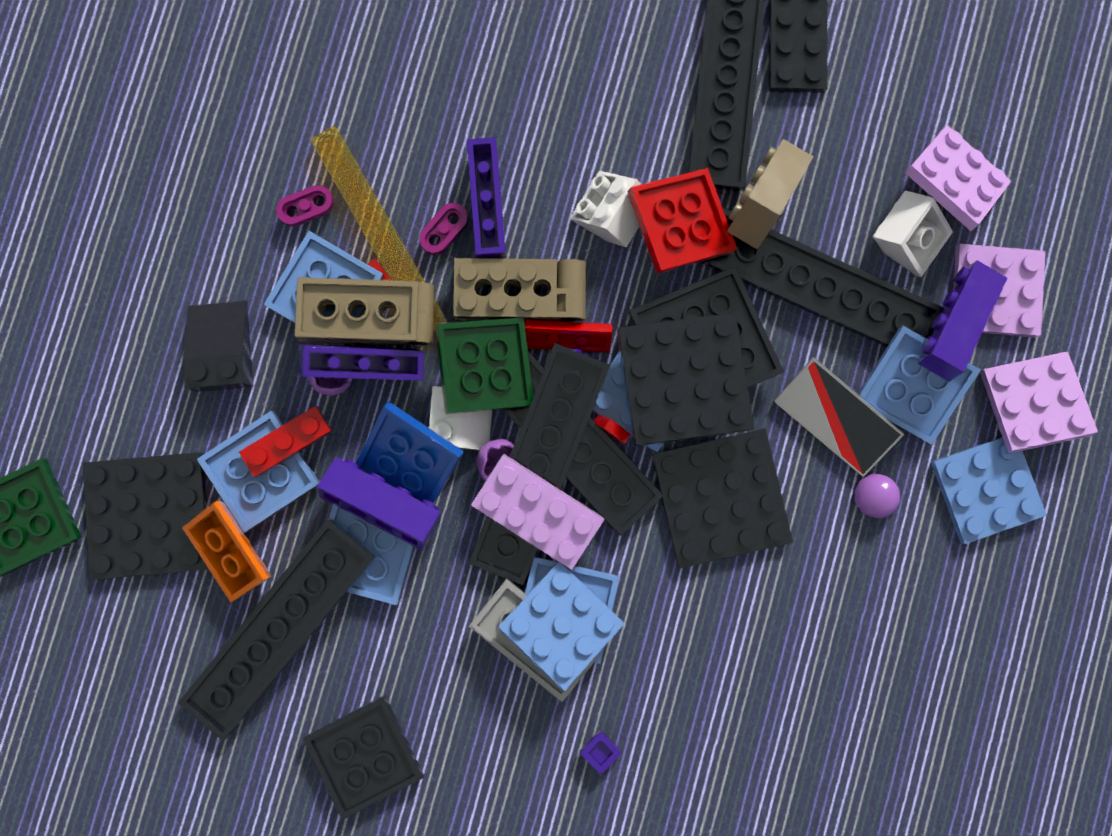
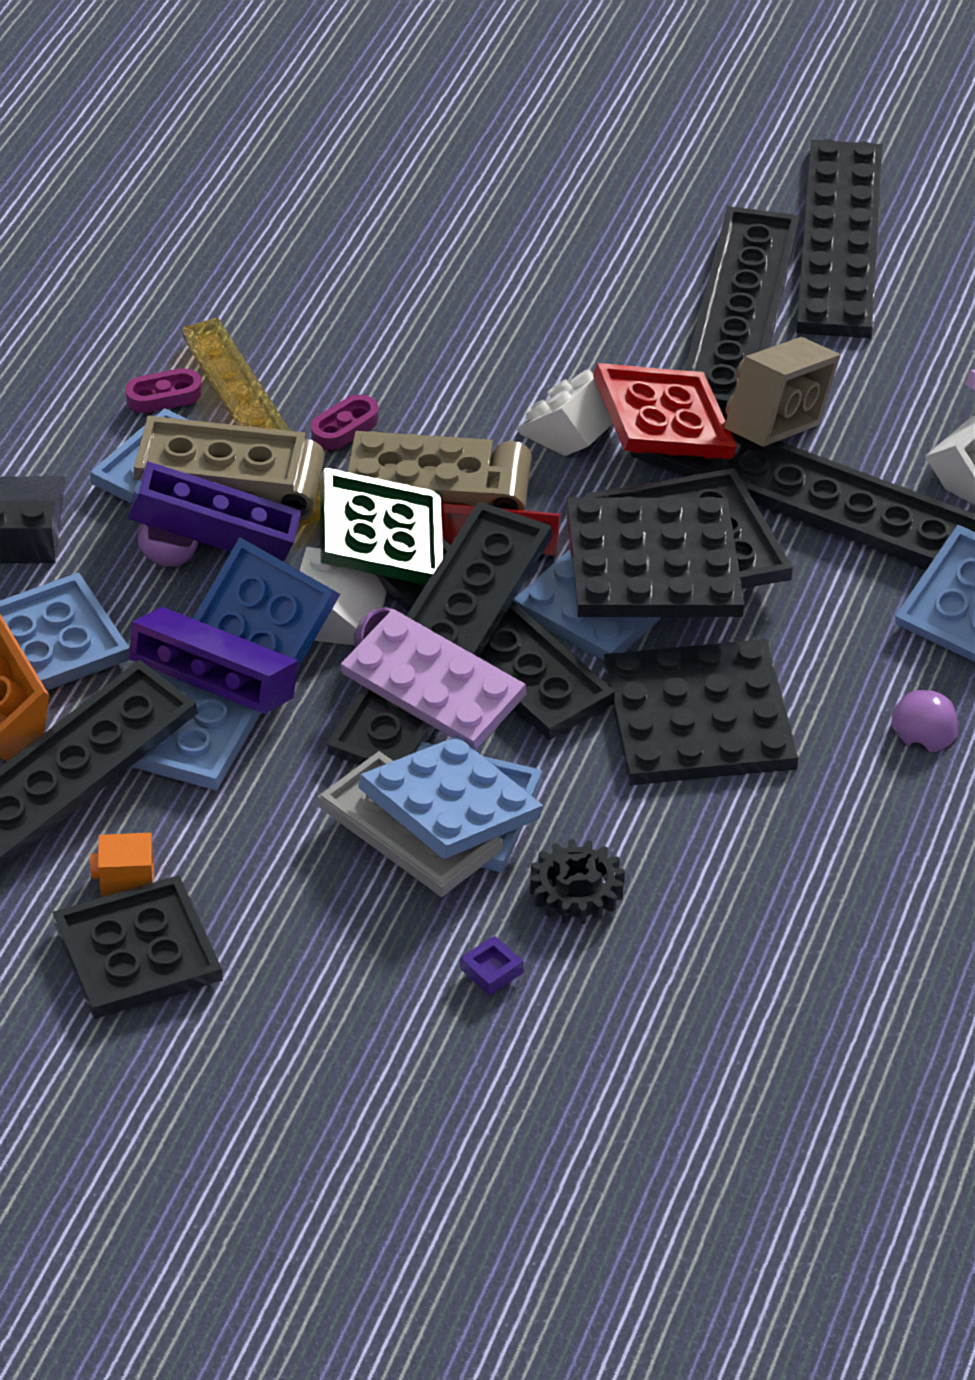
camera: 10 degrees right, 40 degrees down
red plate [239,406,333,478] -> none
dark purple brick [467,137,506,259] -> none
red tile [594,415,631,444] -> none
tile [774,357,904,477] -> none
none -> orange brick [90,833,154,897]
none -> black gear [529,839,625,924]

